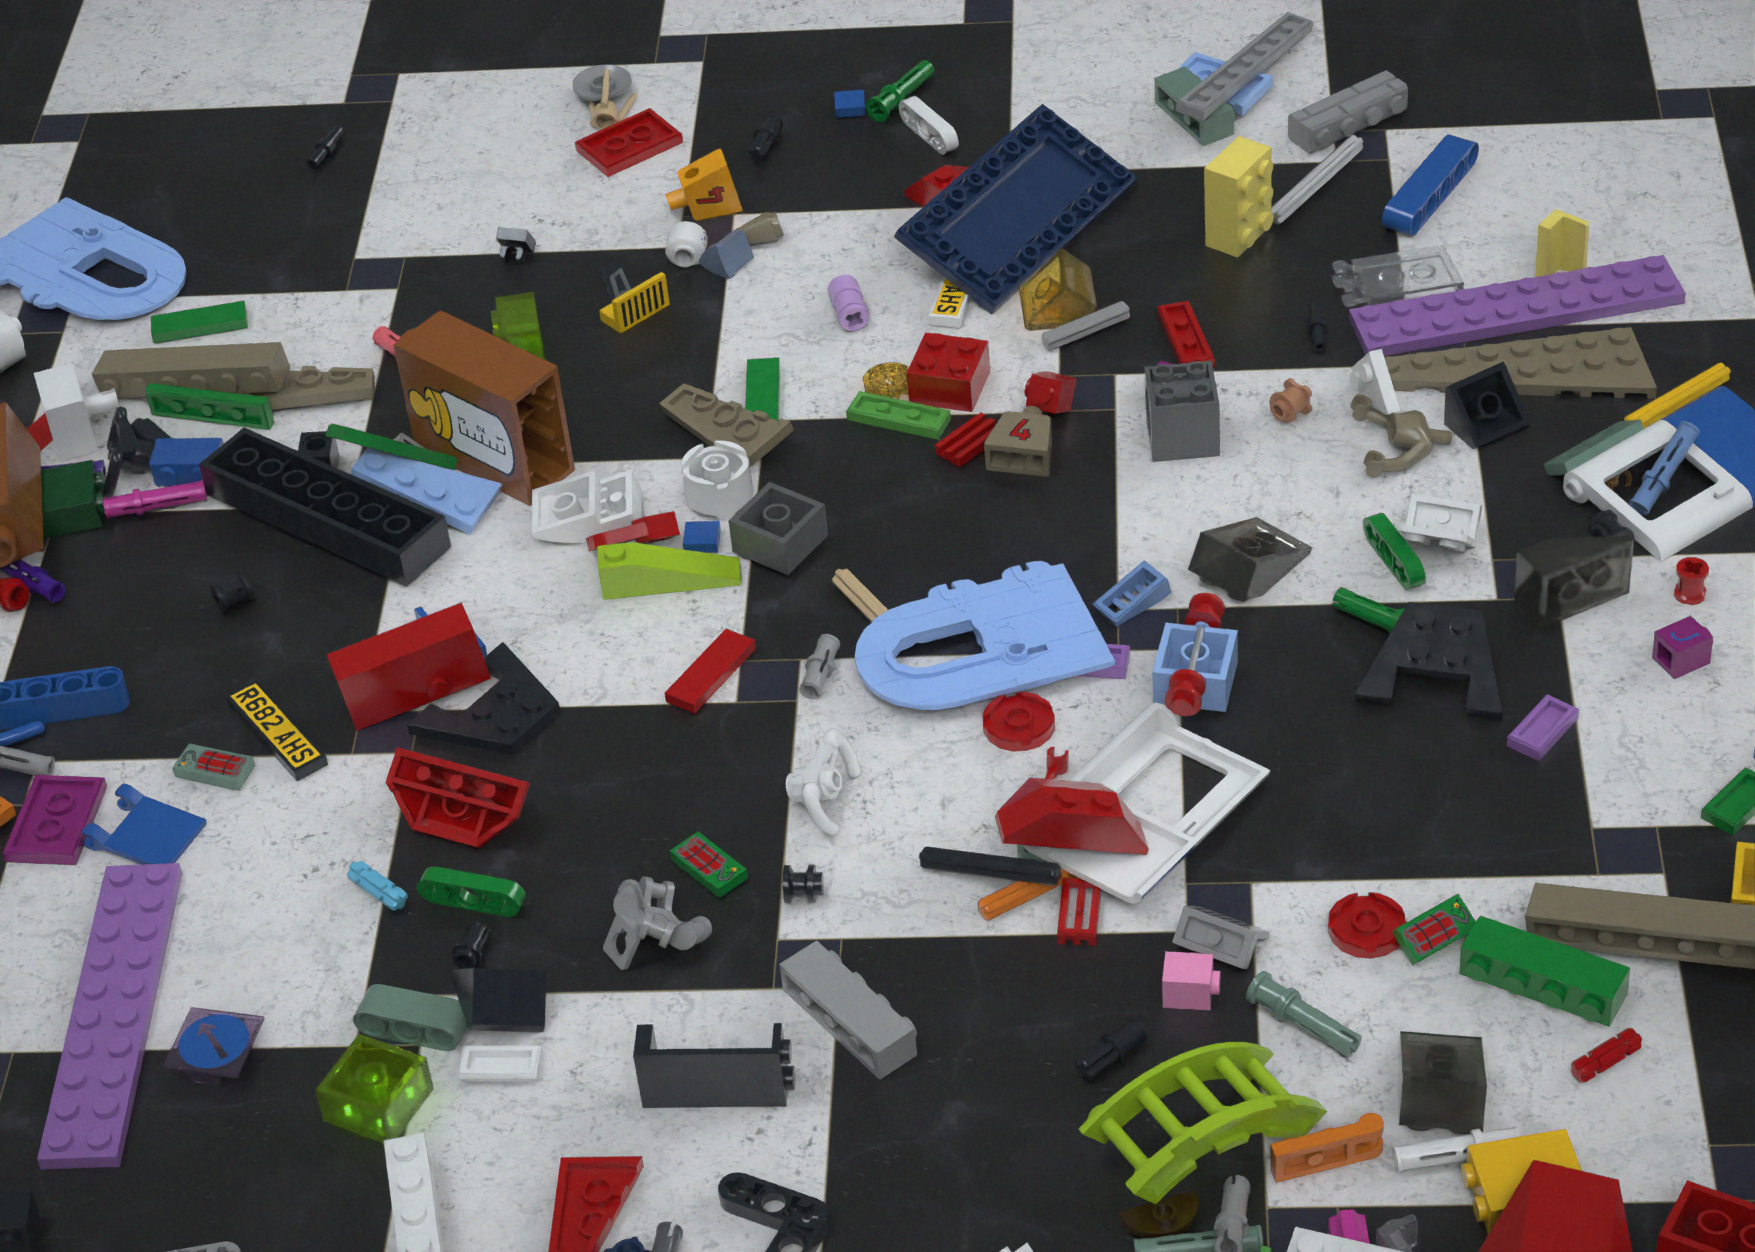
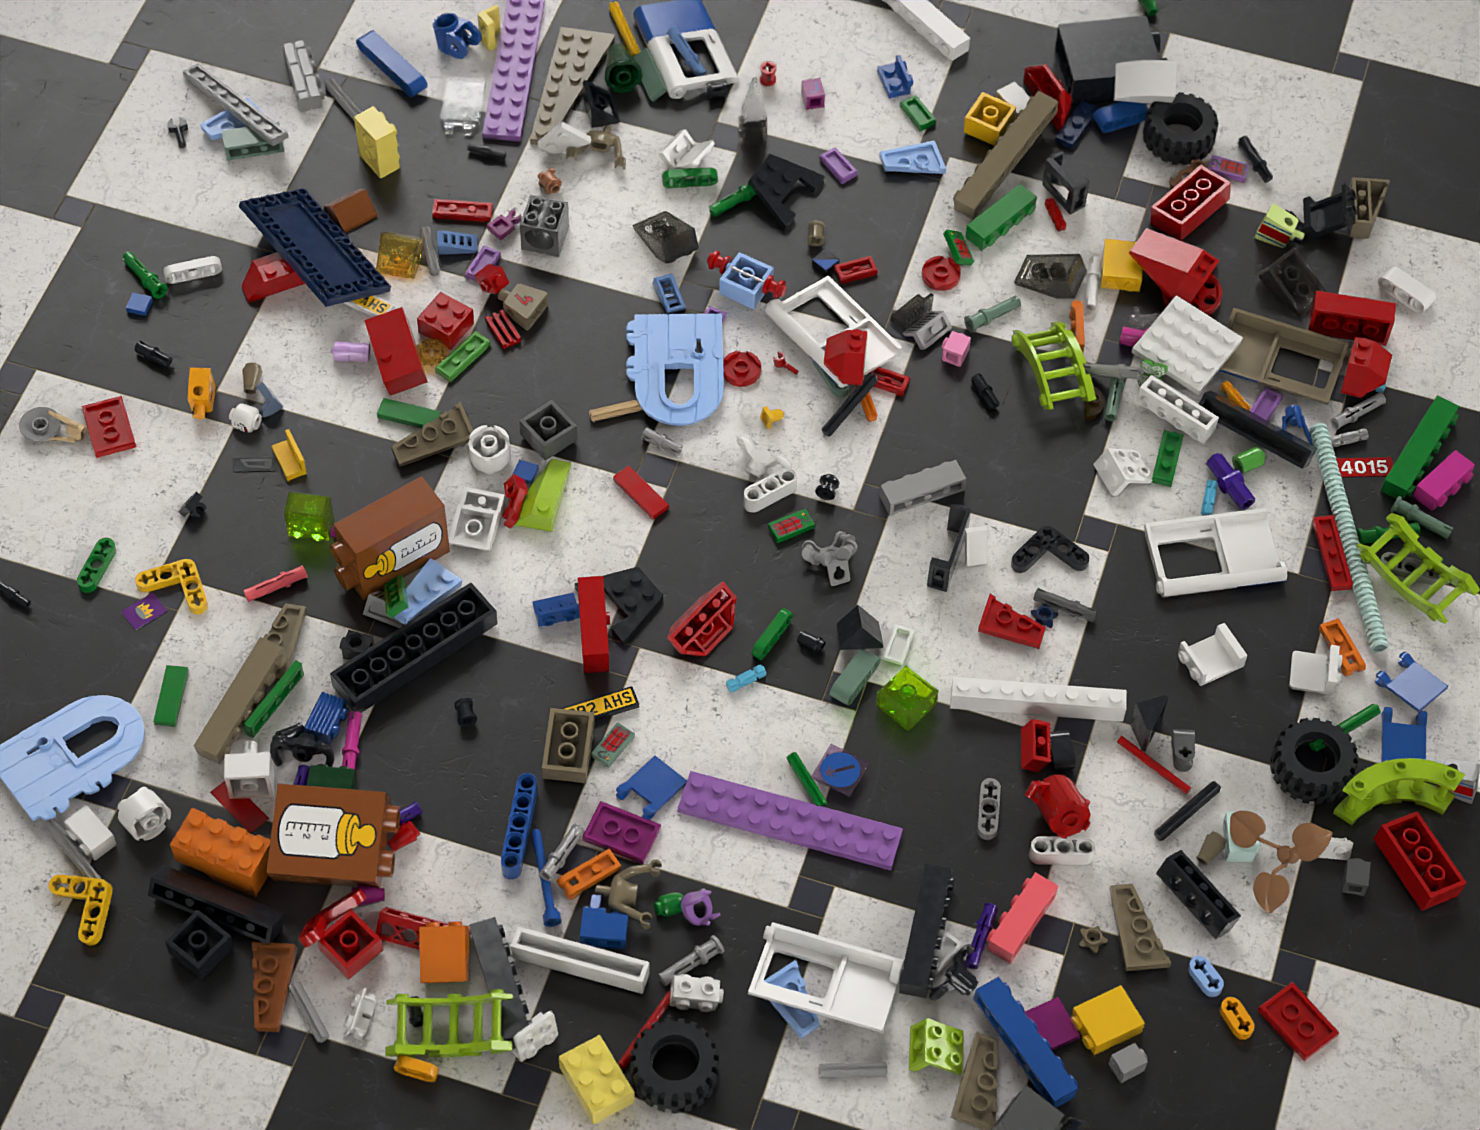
camera: 80 degrees left, 15 degrees up
none -> green beam [77,537,116,593]
none -> dark purple sticker [122,593,167,630]
none -> yellow beam [135,559,208,614]
none -> black bar [167,116,188,148]
none -> dark orange slope [323,189,377,233]
none -> red brick [364,307,428,396]
none -> blue piece [432,13,482,59]
none -> medium blue slope [437,231,478,255]
none -> medium lavender tile [465,245,501,282]
none -> dark tan brick [542,708,595,783]
none -> dark green cone [605,44,643,93]
none -> white beam [744,467,797,512]
none -> yellow piece [760,406,784,429]
none -> green axle [786,752,827,807]
none -> dark tan bush [807,220,825,247]
none -> black tile [812,249,840,275]
none -> red tile [834,256,878,284]
none -> light blue wing [879,140,946,174]
none -> clear smoke panel [891,293,934,331]
none -> white tile [965,526,987,566]
none -> black panel [1042,152,1090,215]

